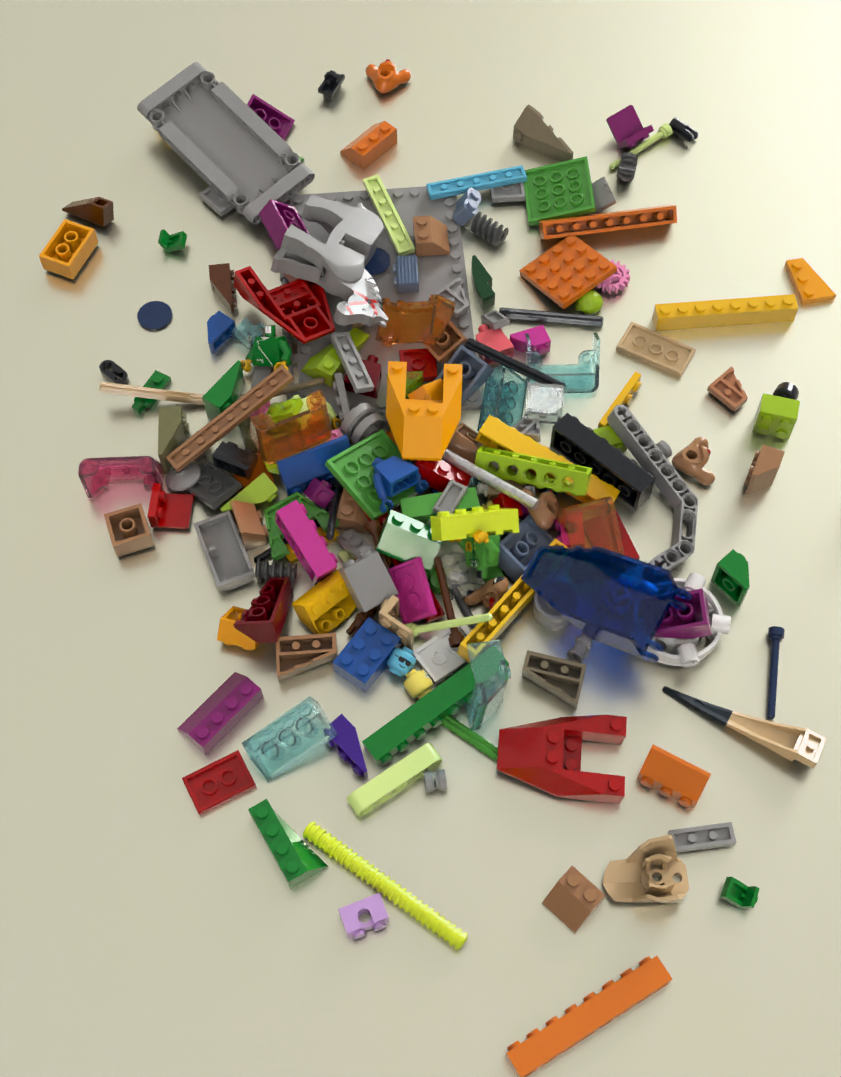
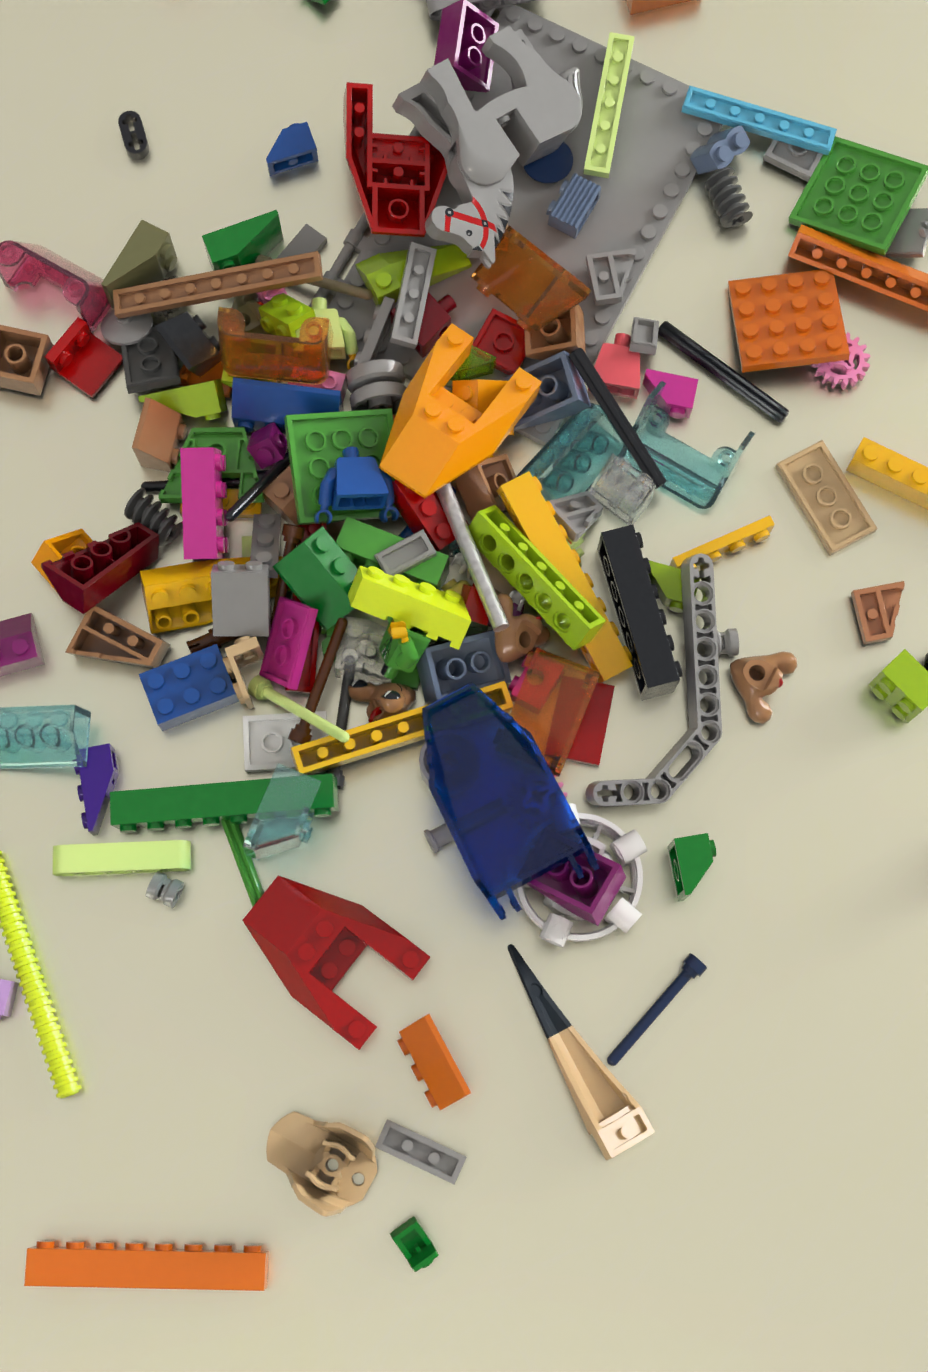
camera: 30 degrees right, 15 degrees up
tan axle [99,382,204,405] -> none
green hinge [132,370,171,415] -> none
dark blue piece [137,301,172,329] -> none
light grey container [193,511,255,591] -> none
reddish brown slope [209,263,237,315] -> none
clear light blue brick [230,317,265,350] -> none
green torso [240,325,292,372] -> none
medium azure head [387,646,416,677] -> none
light yellow head [403,669,433,700] -> none
medium nougat slope [413,215,450,257] -> none
dark green slope [471,255,495,310] -> none
dark tan wedge [513,104,574,162] -> none
dark tan wedge [522,650,587,708] -> none
medium nougat slope [542,866,606,933] -> none
lime hair [574,290,603,315] -> none
medium nougat slope [744,444,785,495] -> none

